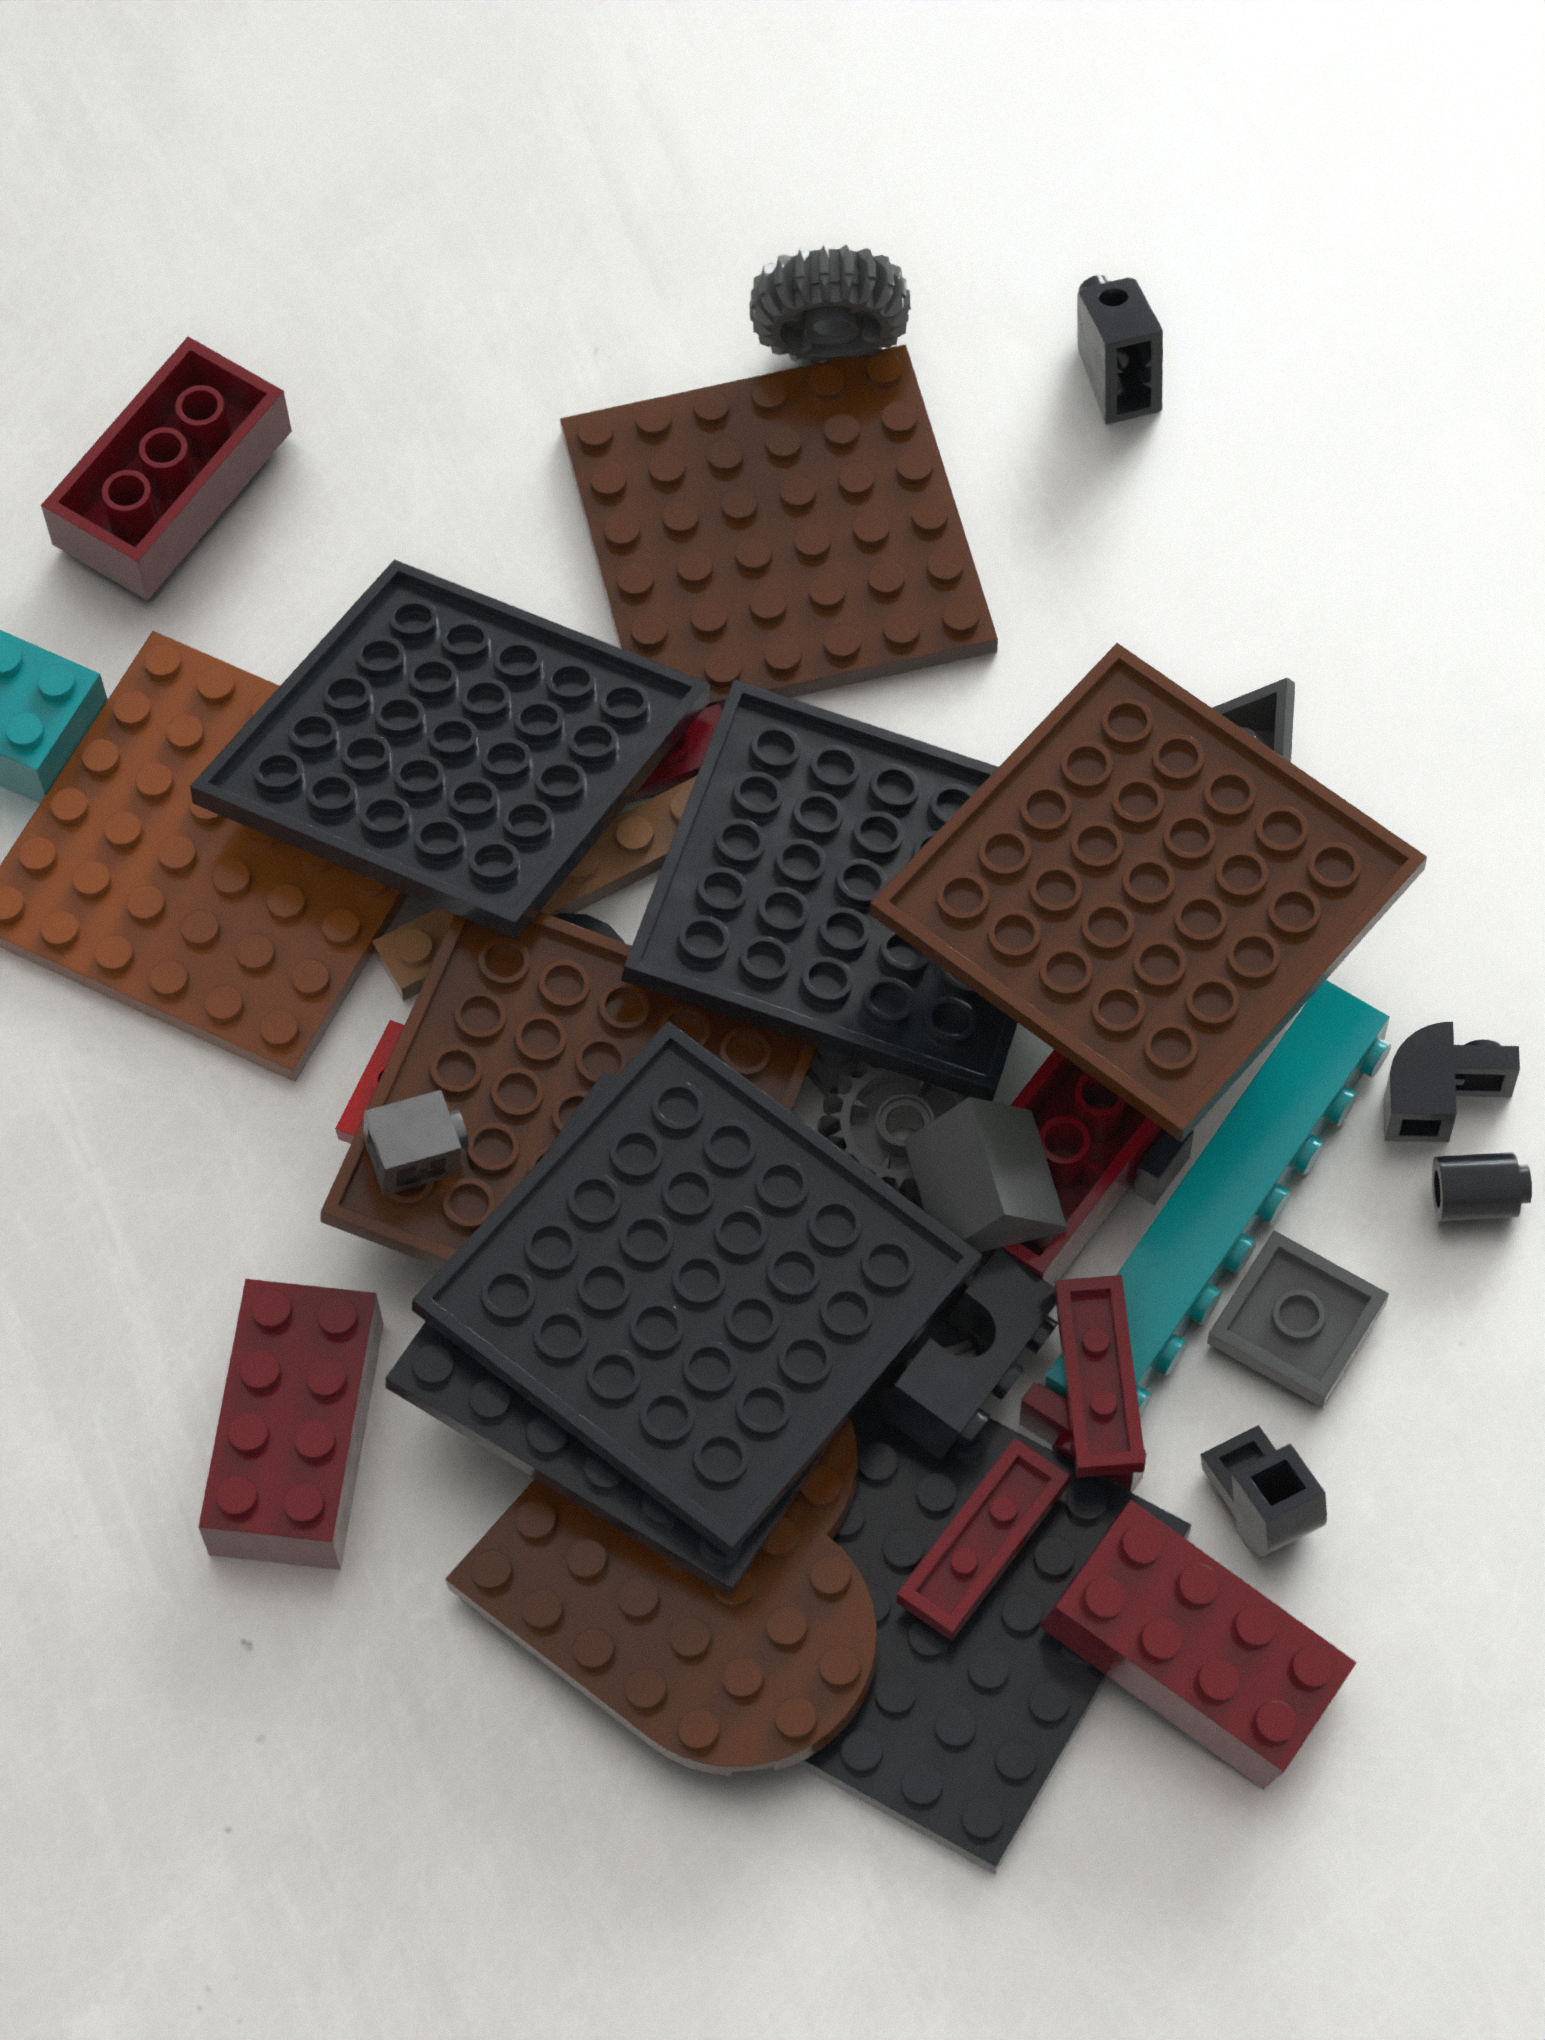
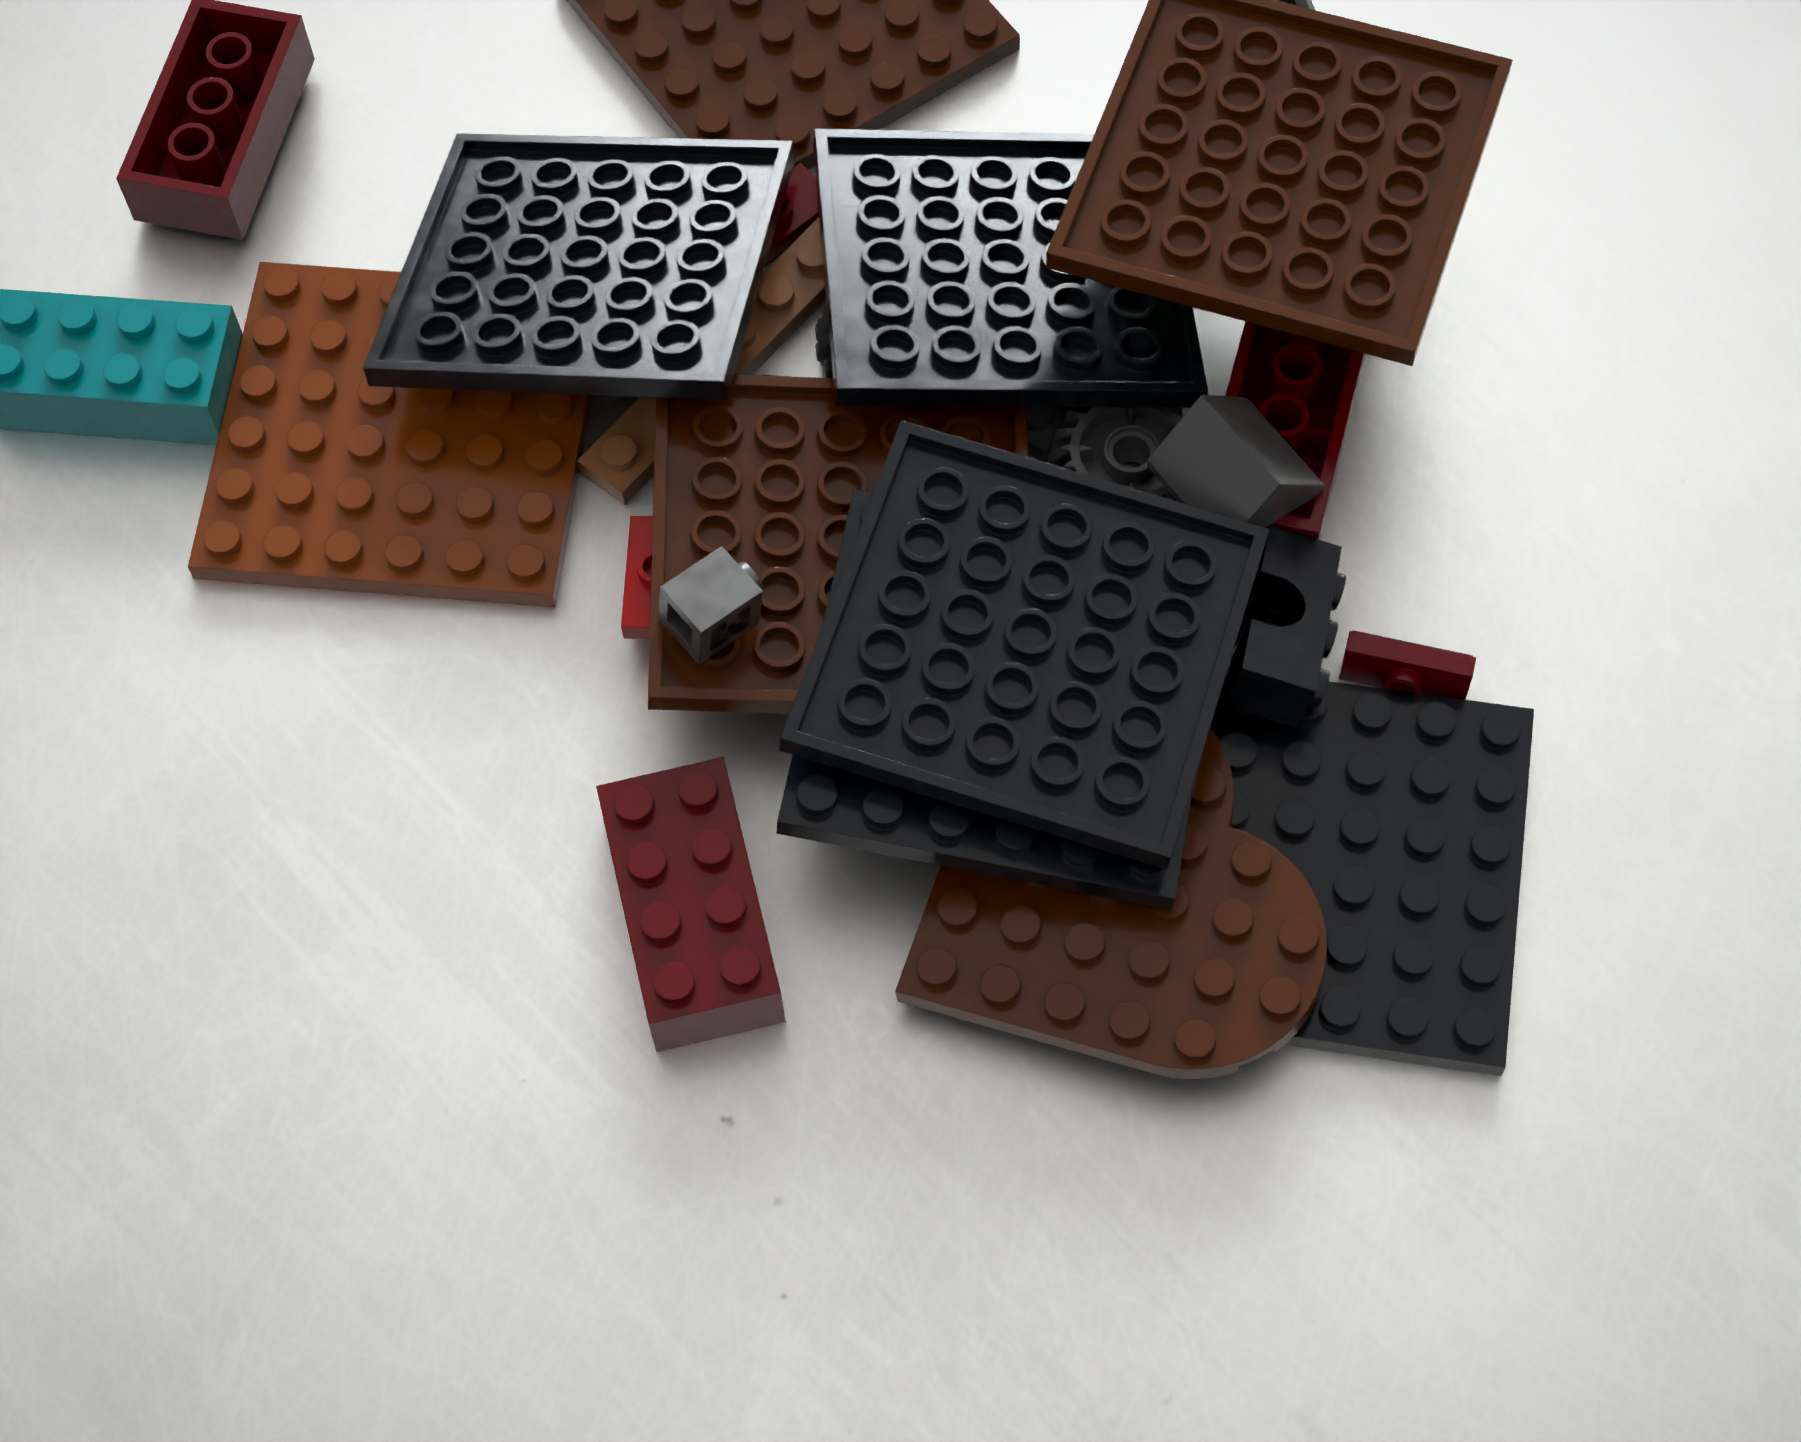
camera: 20 degrees left, 0 degrees up
dark red plate [896,1438,1070,1641] -> none
dark red brick [1039,1500,1357,1789] -> none
teal brick [1045,980,1391,1418] -> none
dark red plate [1054,1275,1146,1478] -> none
black tile [1135,1130,1194,1206] -> none
black brick [1200,1425,1327,1556] -> none
dark grey plate [1207,1230,1389,1408] -> none
black brick [1383,1022,1520,1142] -> none
black brick [1432,1152,1532,1222] -> none

